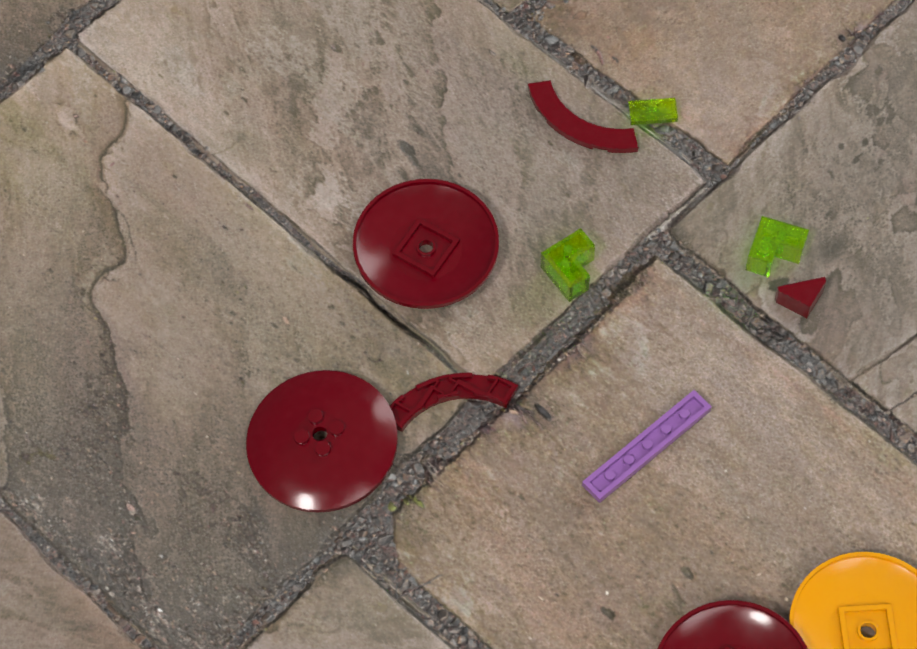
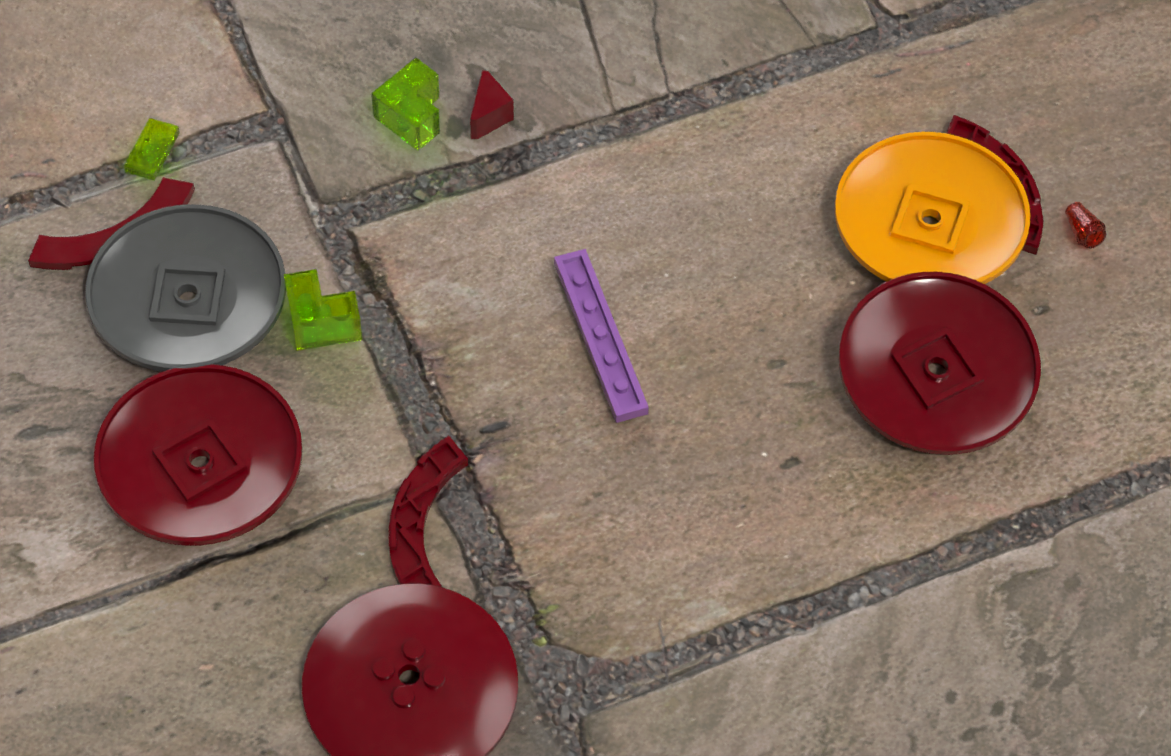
camera: 70 degrees left, 5 degrees down
none -> dark grey dish [85,204,286,372]

